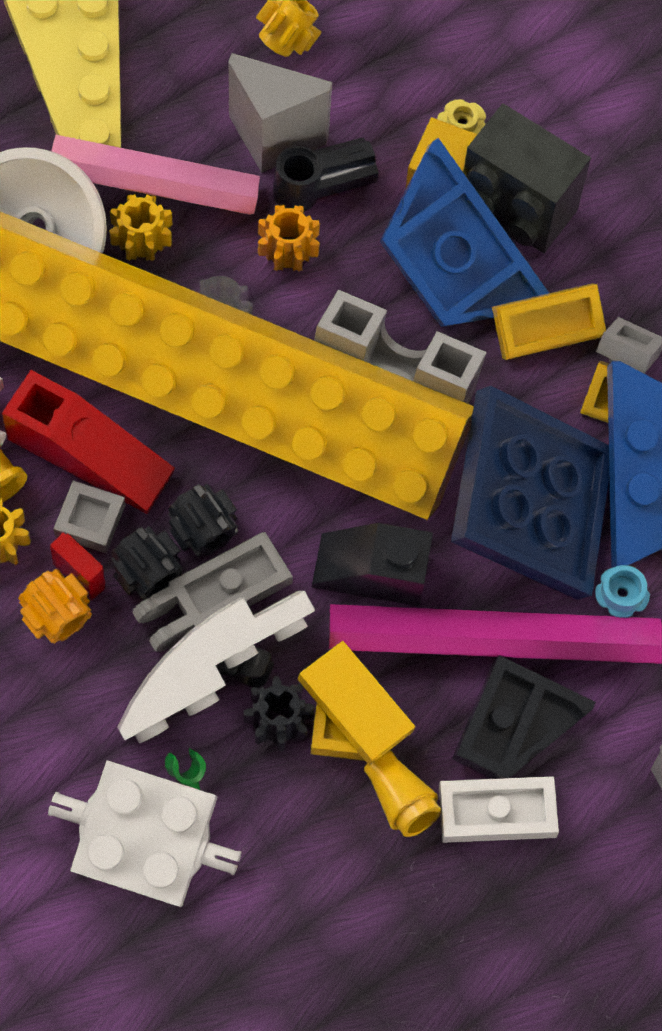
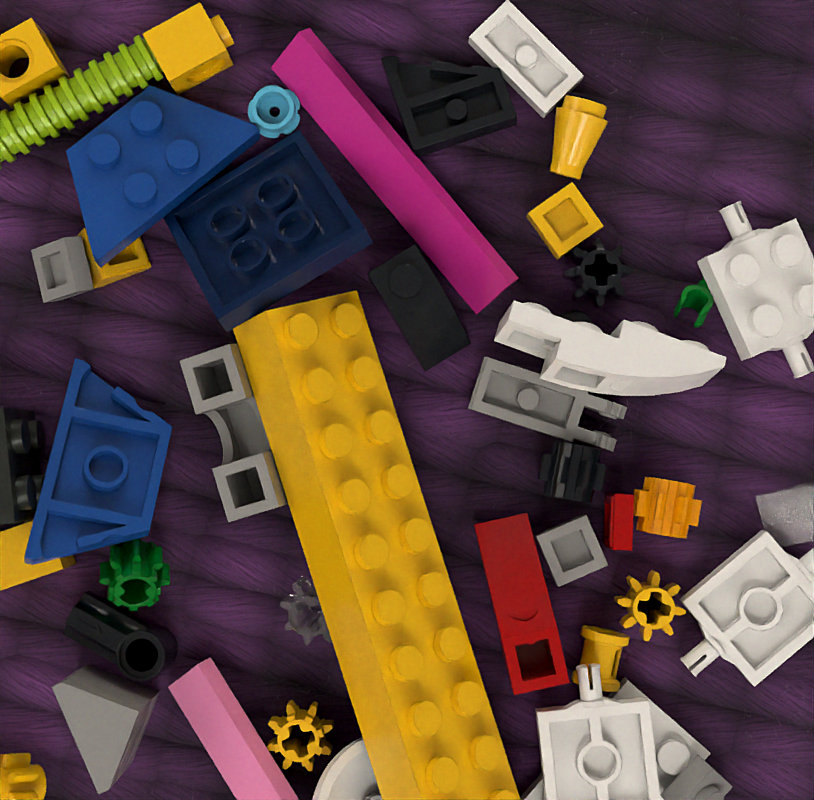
camera: 125 degrees left, 20 degrees up
black gear [168,484,238,557] -> none
light orange gear [258,205,320,271] -> none
yellow tile [297,641,416,766] -> none
yellow tile [492,283,606,360] -> none
none -> green gear [100,538,170,611]

